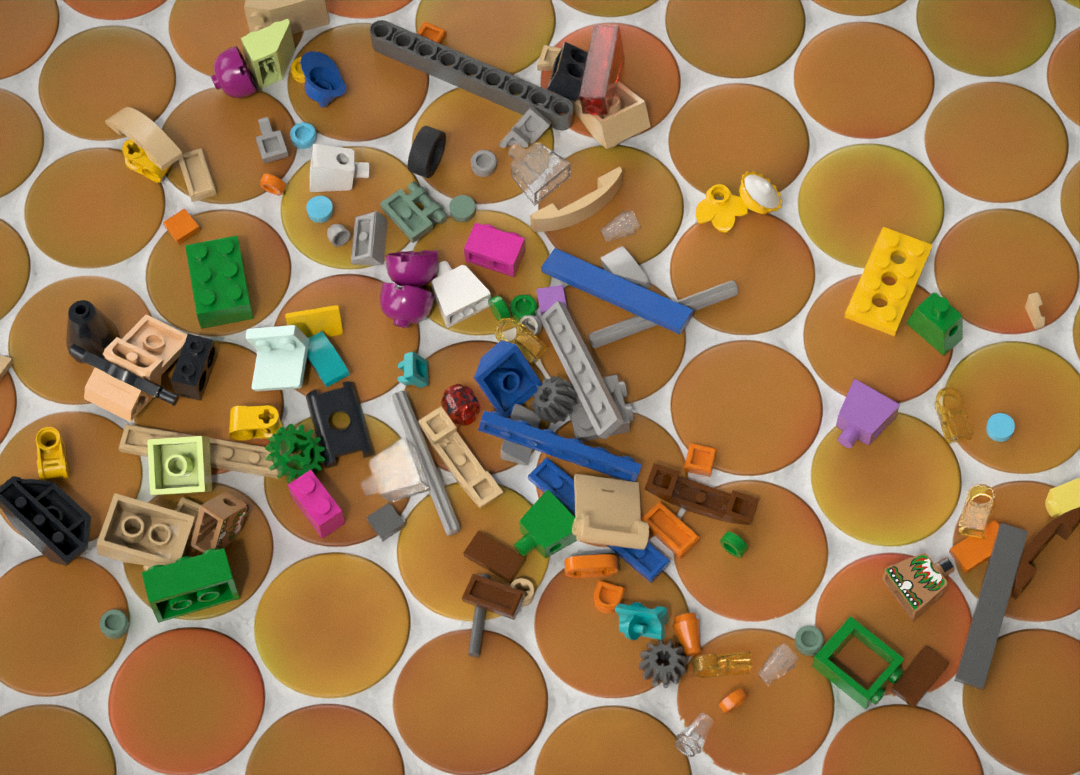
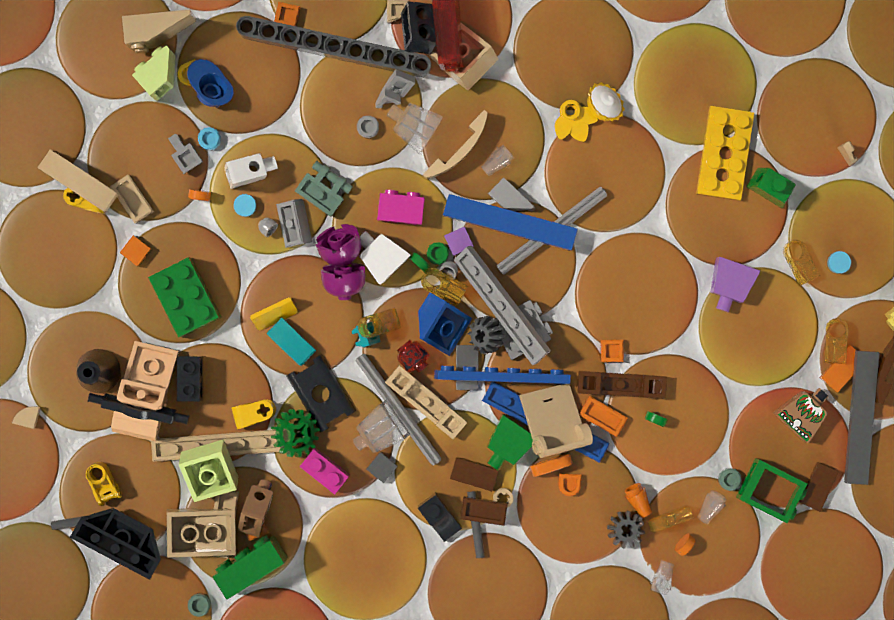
camera: 15 degrees left, 25 degrees up
magenta cylinder [211,46,257,98] -> none
light aqua bracket [245,325,309,392] -> none
black tyre [407,125,446,178] -> none
sand green tile [449,195,476,222] -> none
teal hips [615,602,669,640] -> none
none -> clear yellow piece [358,308,401,338]
none -> black arch [418,492,462,542]

